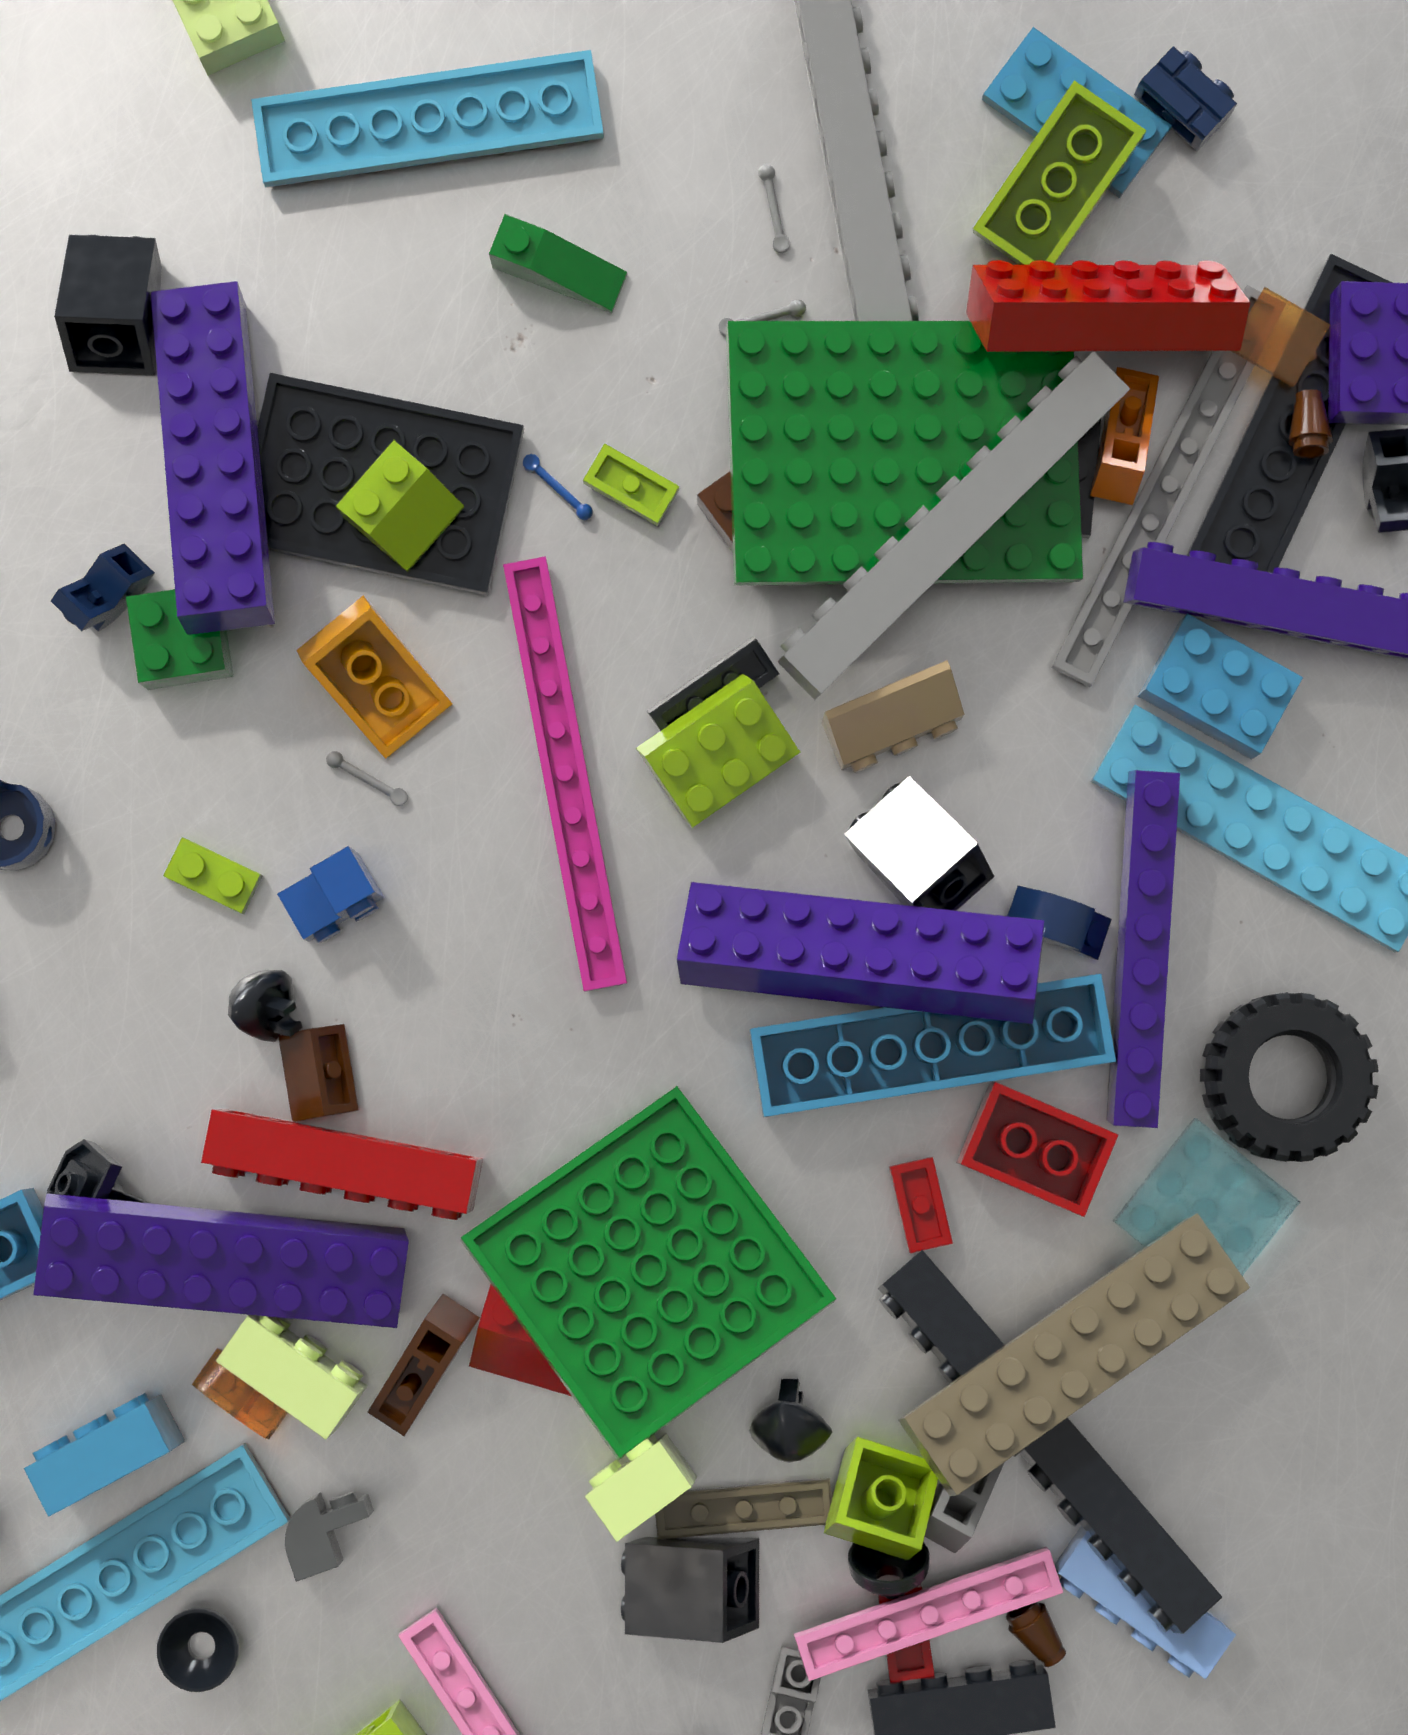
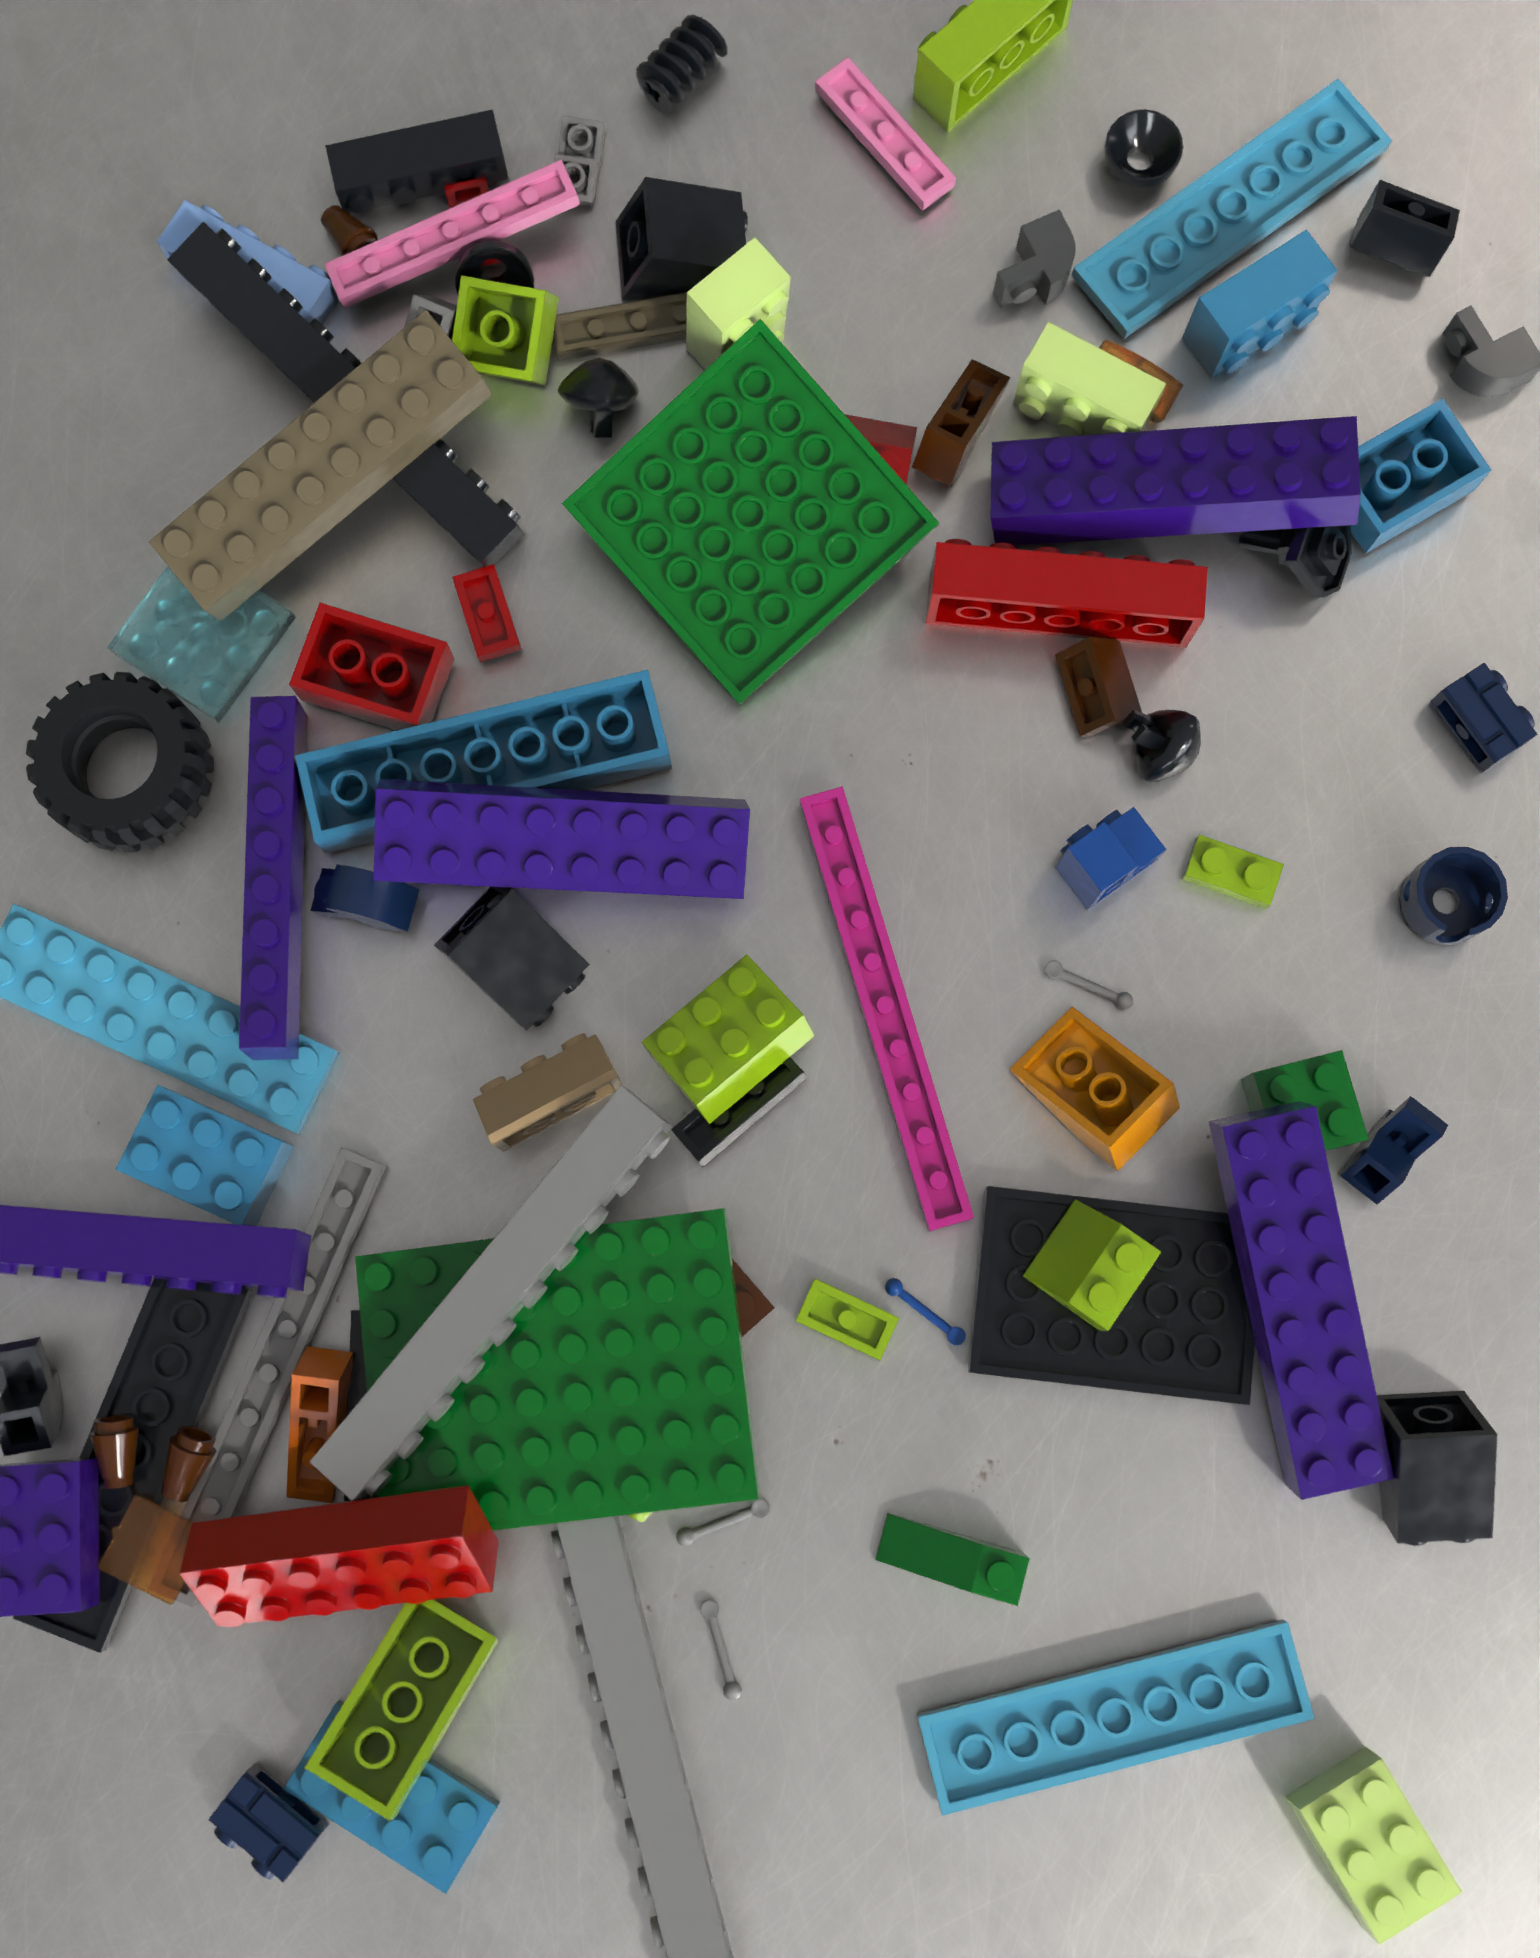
camera: 175 degrees right, 5 degrees down
none -> reddish brown cone [161,1426,216,1502]

